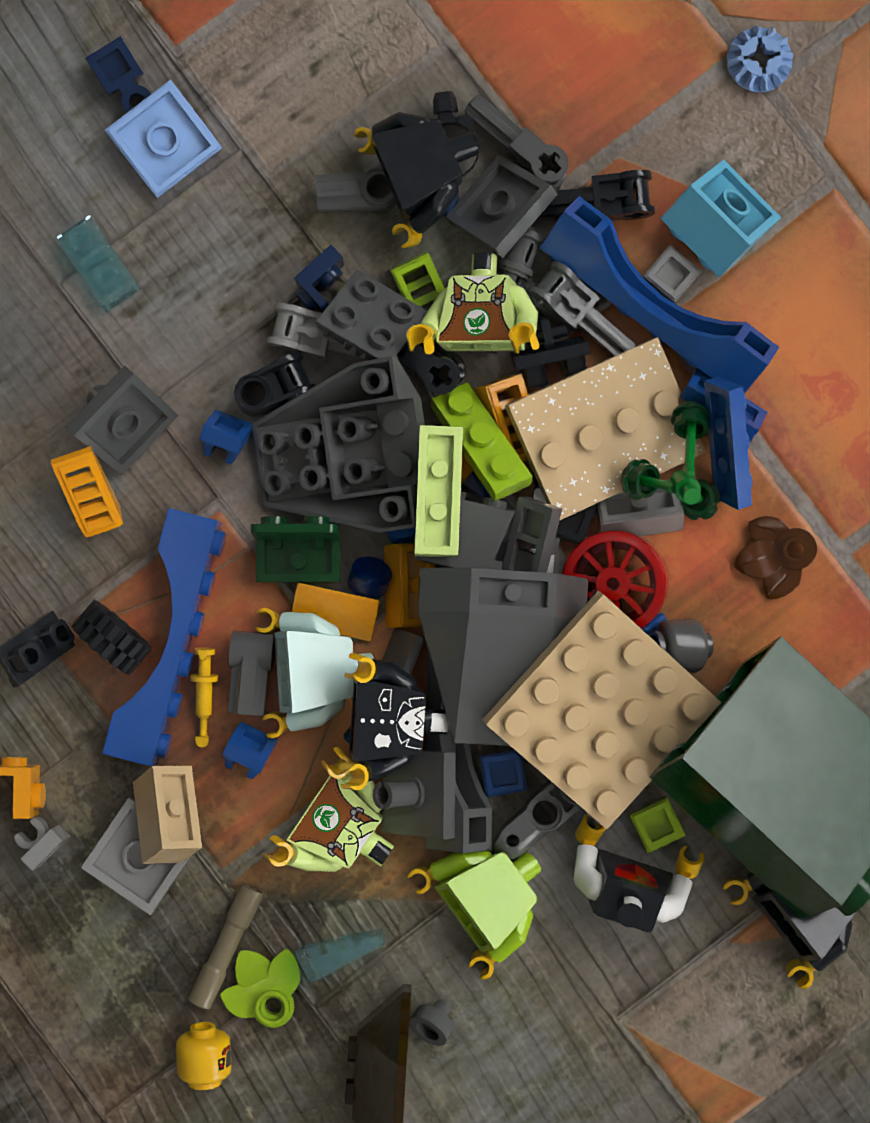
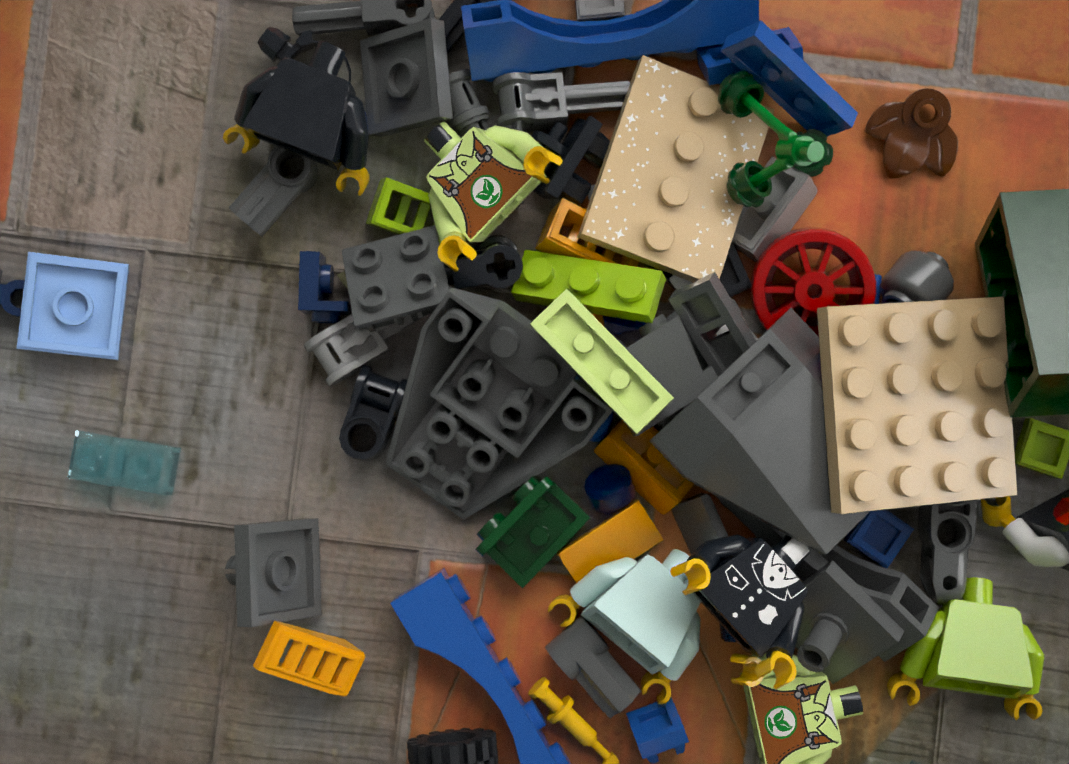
camera: 50 degrees left, 0 degrees up
blue tile [199,409,252,464] -> none

